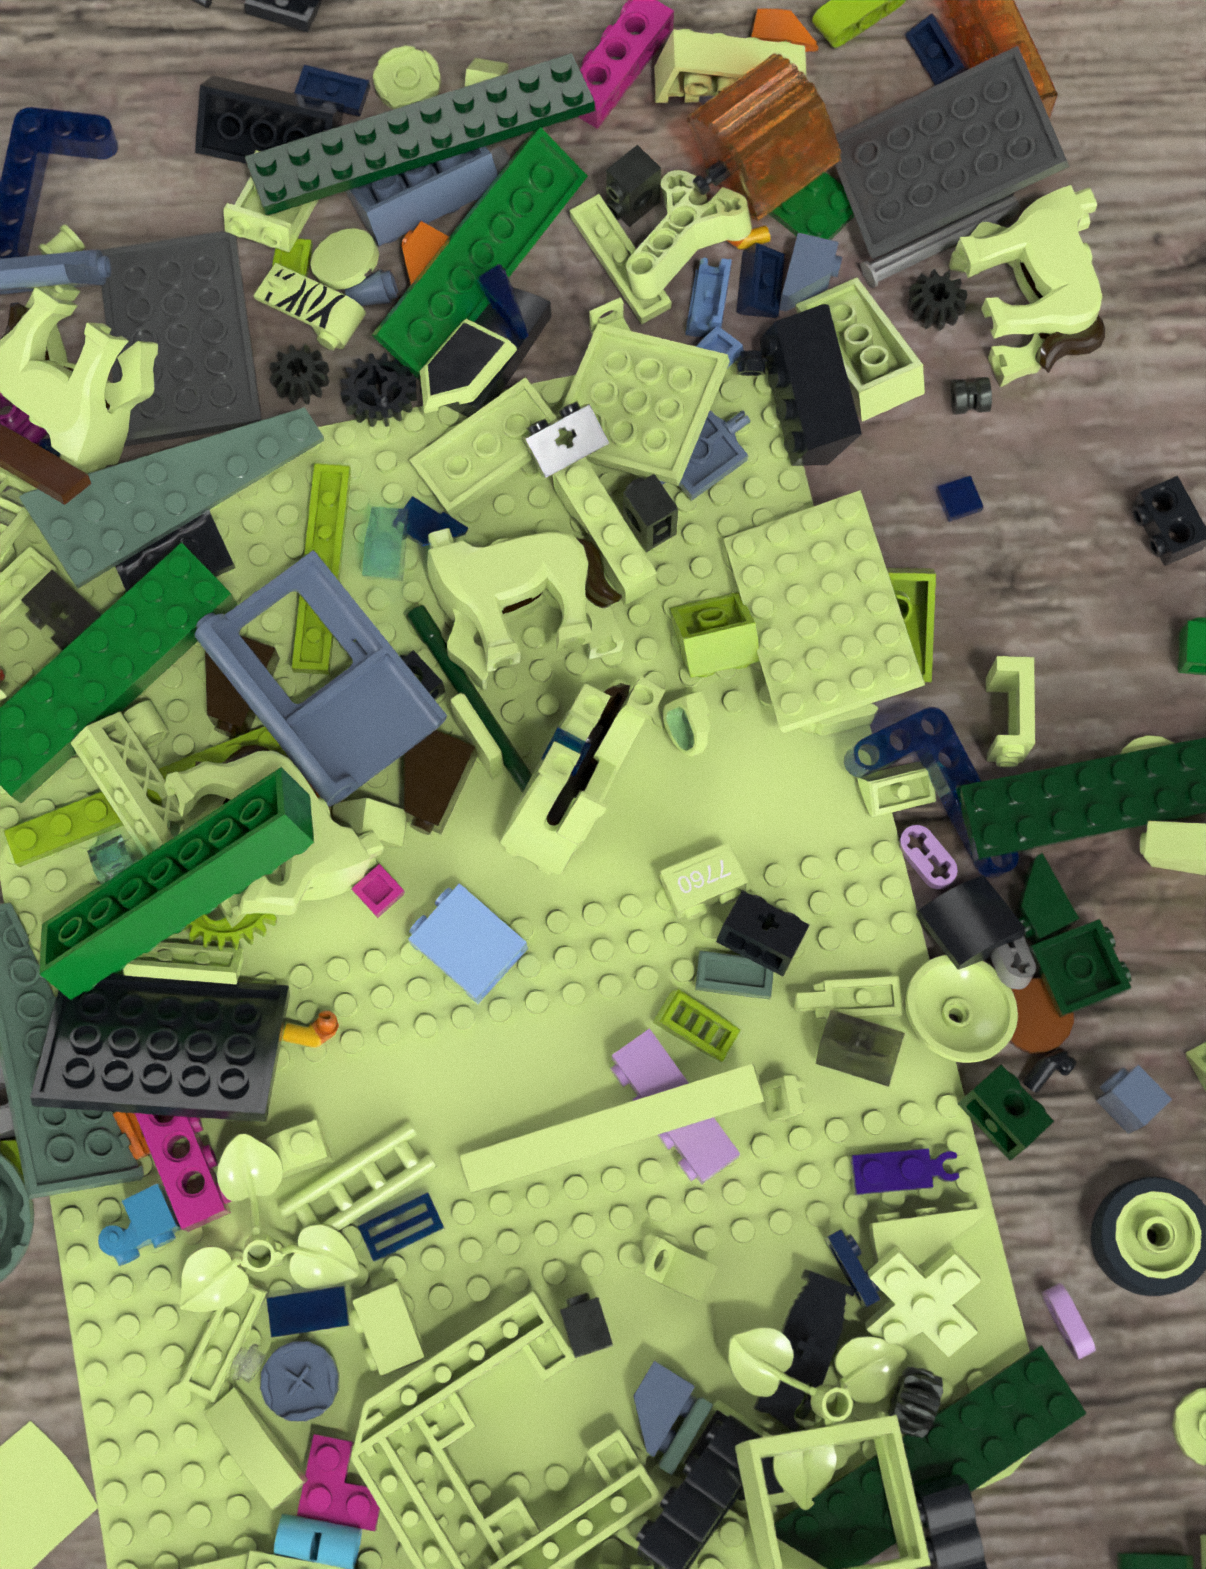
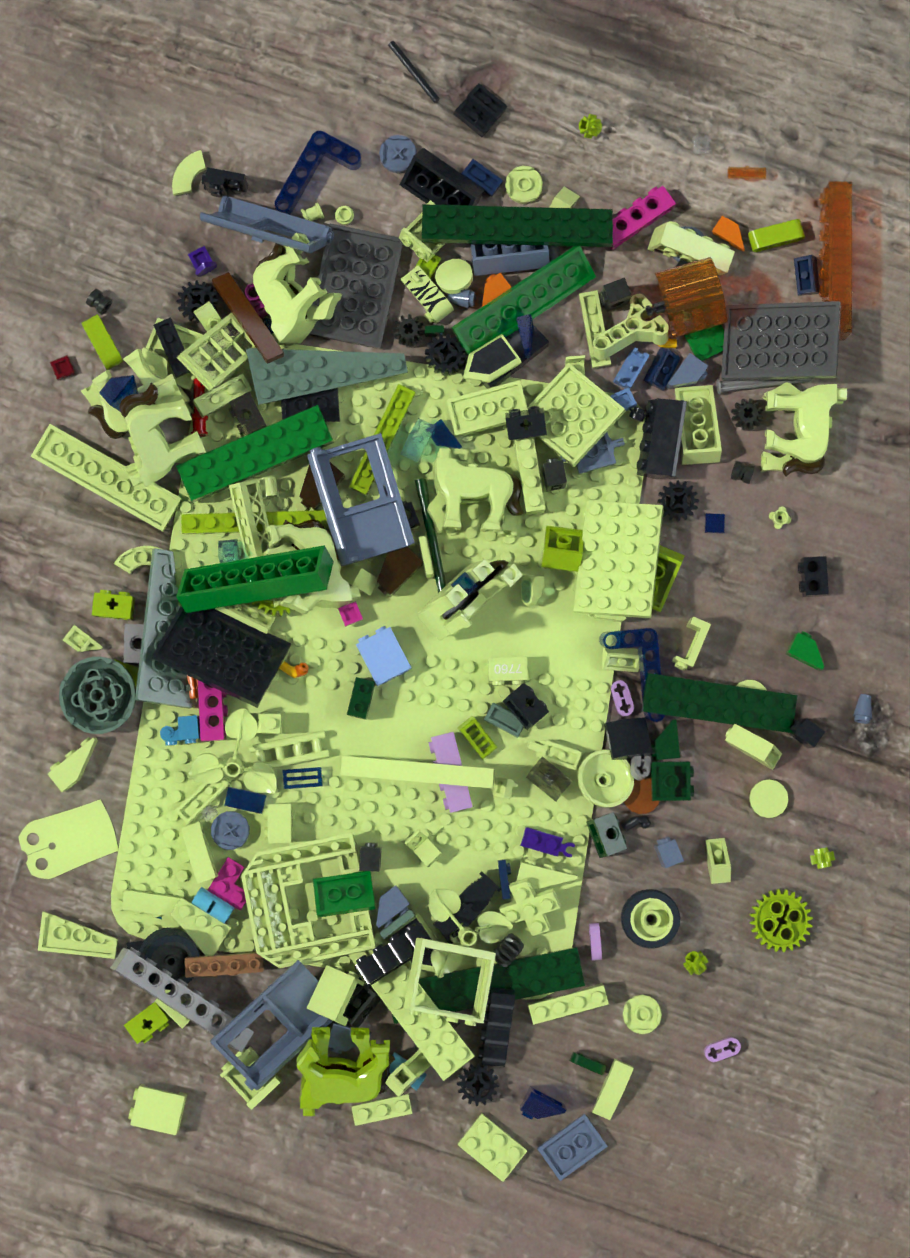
camera: 20 degrees right, 10 degrees up
none -> green plate [313,871,376,918]
none -> yellowish green plate [335,206,354,225]
none -> dark green brick [347,677,375,720]
none -> sand blue tile [379,135,417,174]
none -> dark green tile [425,325,444,337]
none -> yellowish green arch [527,983,609,1025]
none -> black gear [657,480,699,522]
none -> yellowish green plate [769,507,791,529]

